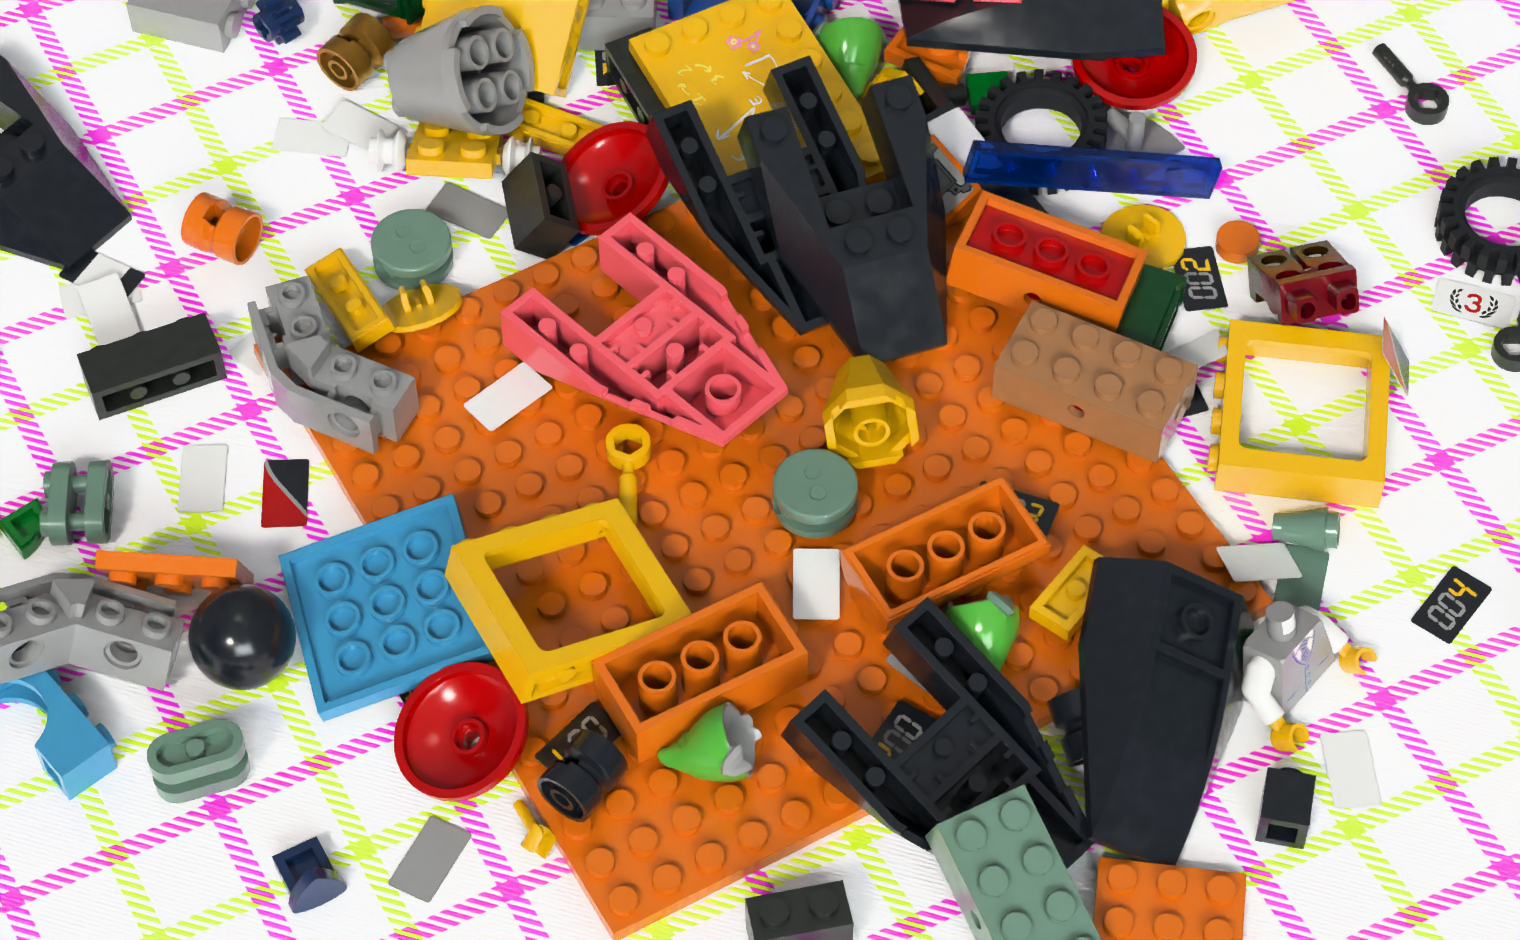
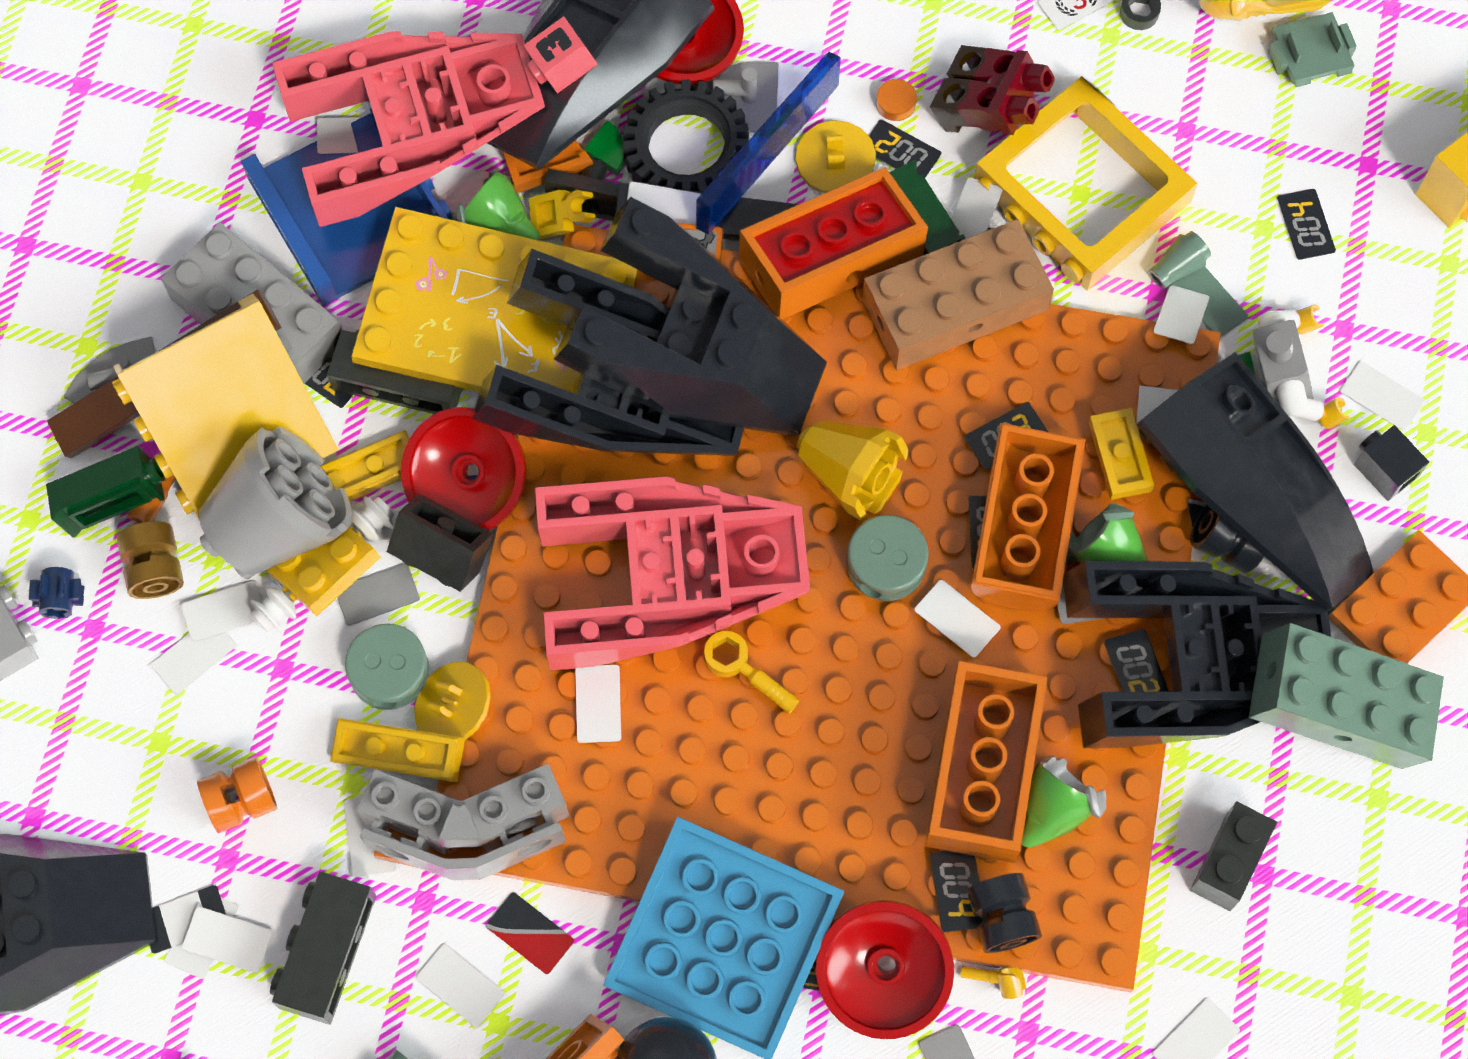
camera: 50 degrees left, 15 degrees up
yellow piece [444,498,692,704] -> none

